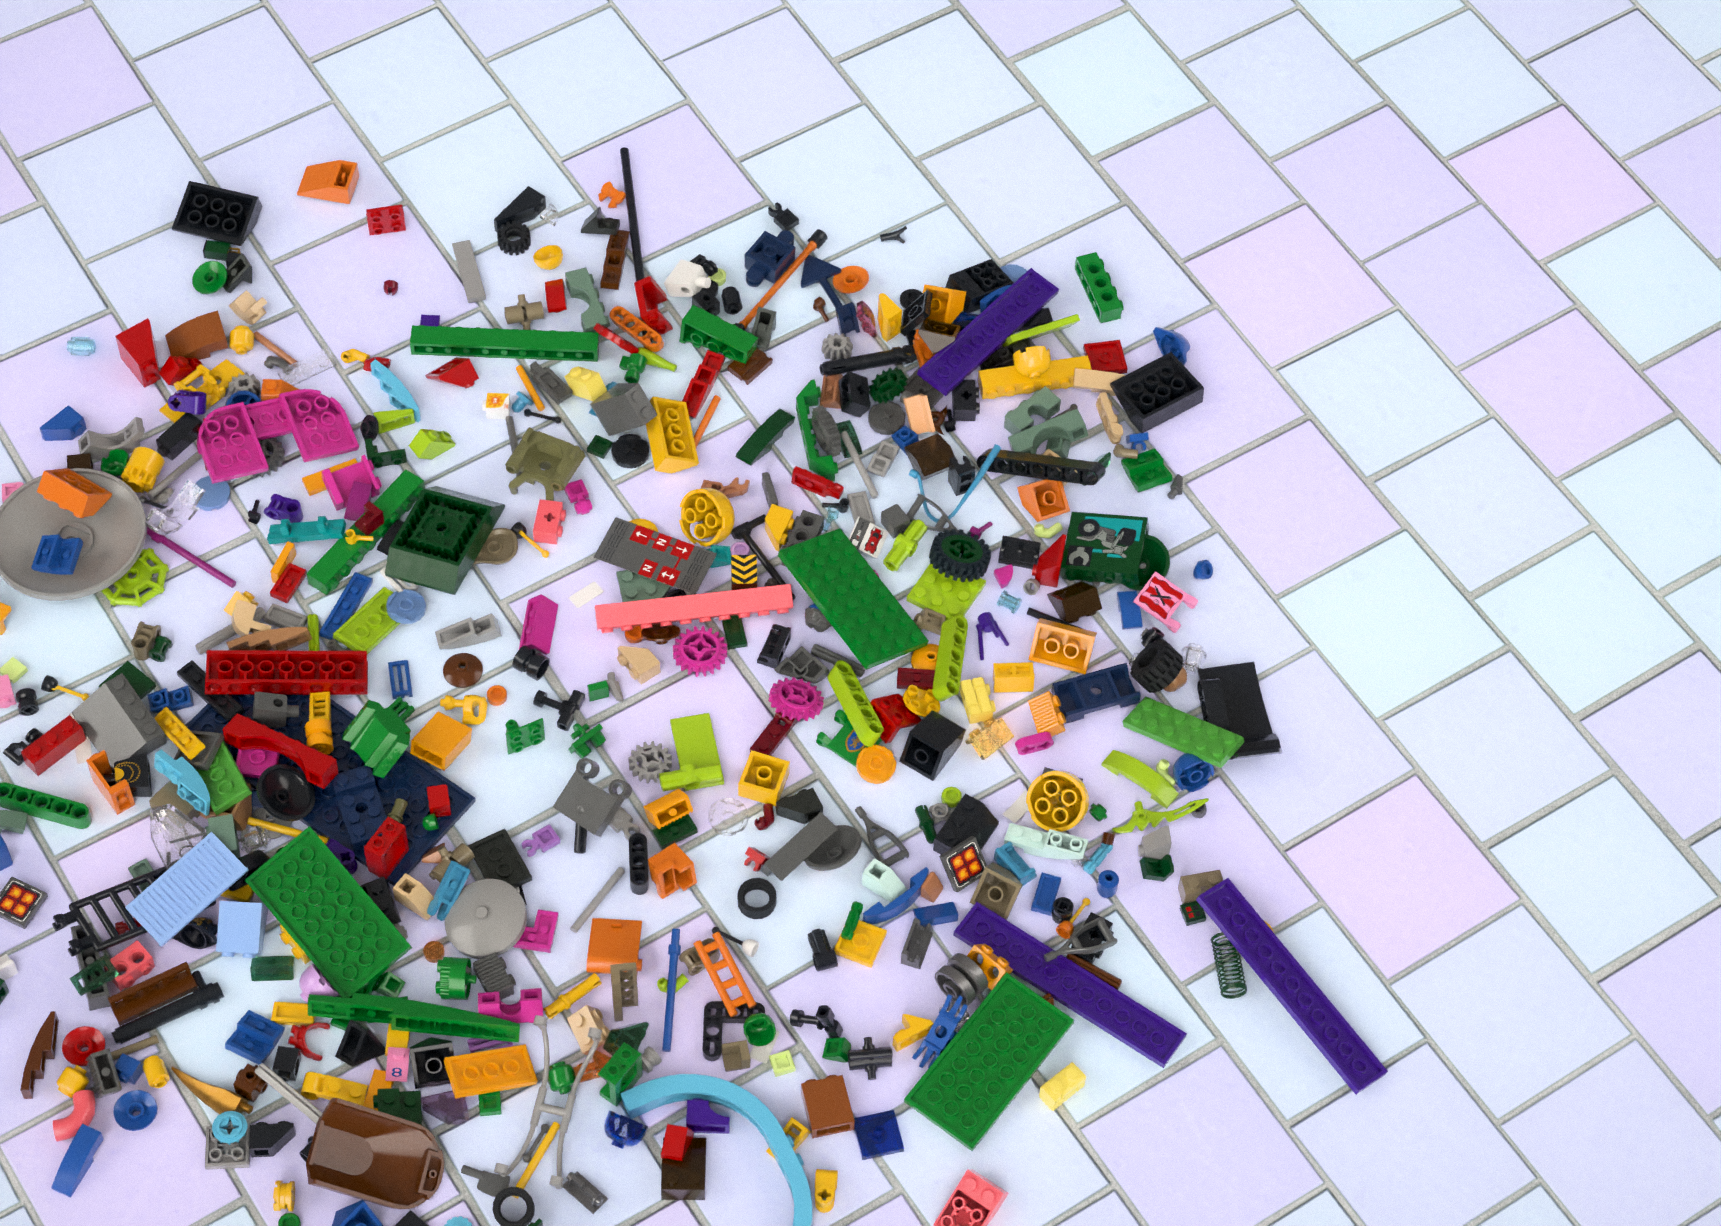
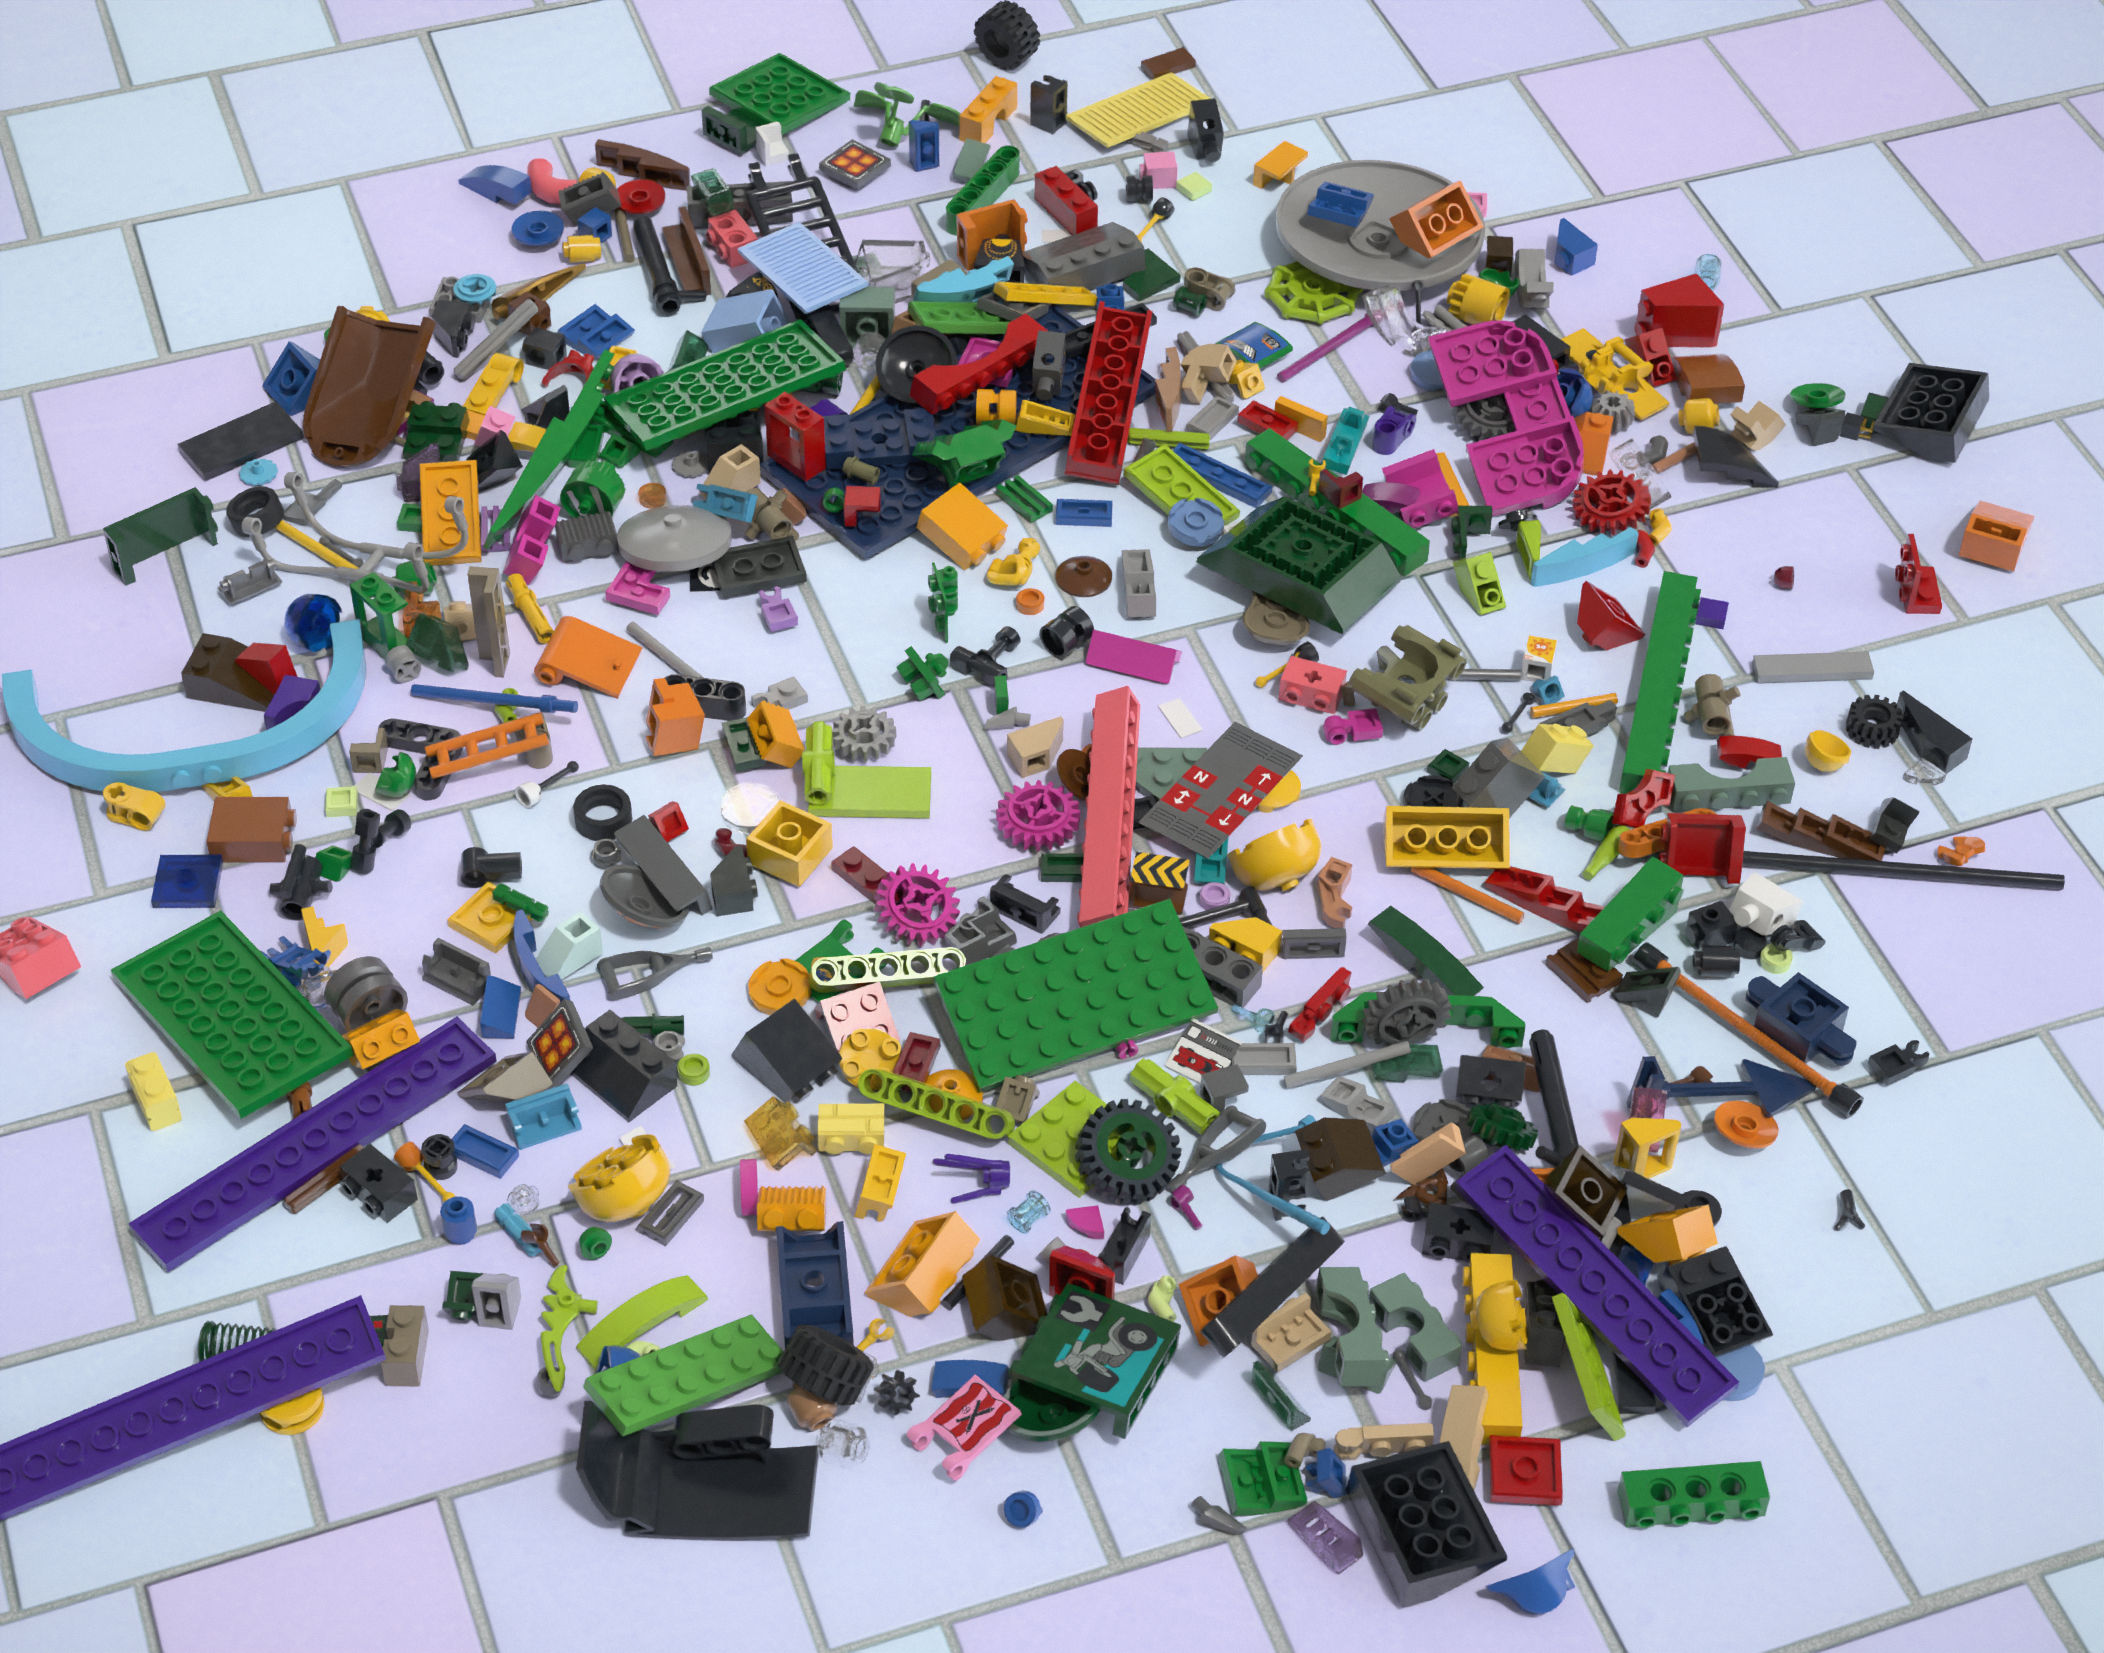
camera: 105 degrees right, 10 degrees down
dark purple piece [168,390,206,415] -> none
dark grey piece [553,758,632,854] -> none
light grey gear [821,332,853,361] -> none
light aqua slope [1004,823,1089,859] -> none
dark grey piece [1044,917,1118,962] -> none
none -> dark grey plate [591,839,621,867]
none -> yellow hand [856,1318,894,1352]
none -> slope [1215,322,1293,369]
none -> clear purple slope [1288,1500,1363,1574]
none -> red gear [1572,469,1651,536]
none -> black slope [1693,426,1779,488]

